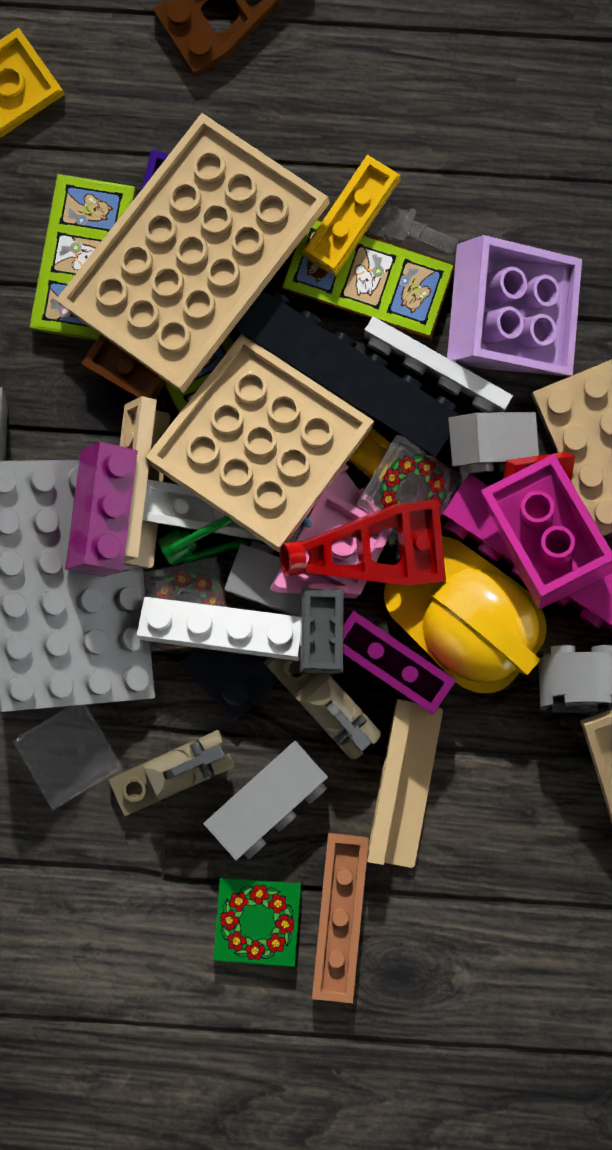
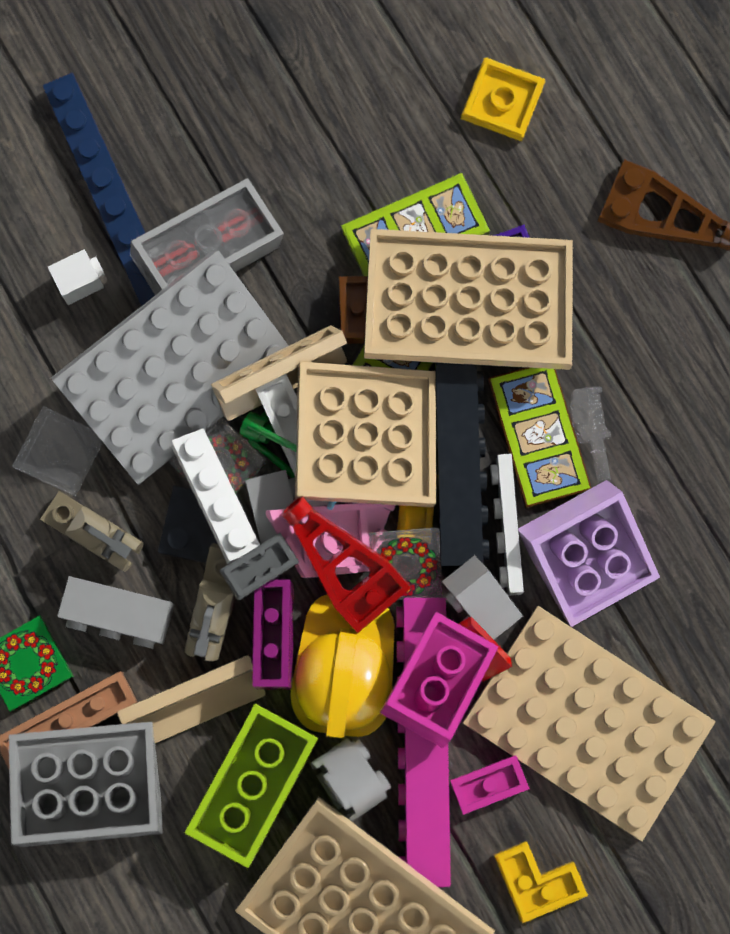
camera: 50 degrees right, 5 degrees down
magenta brick [65,441,138,577] -> none
yellow tile [302,155,401,277] -> none
none -> light grey slope [9,722,163,847]
none -> lime brick [185,704,319,868]

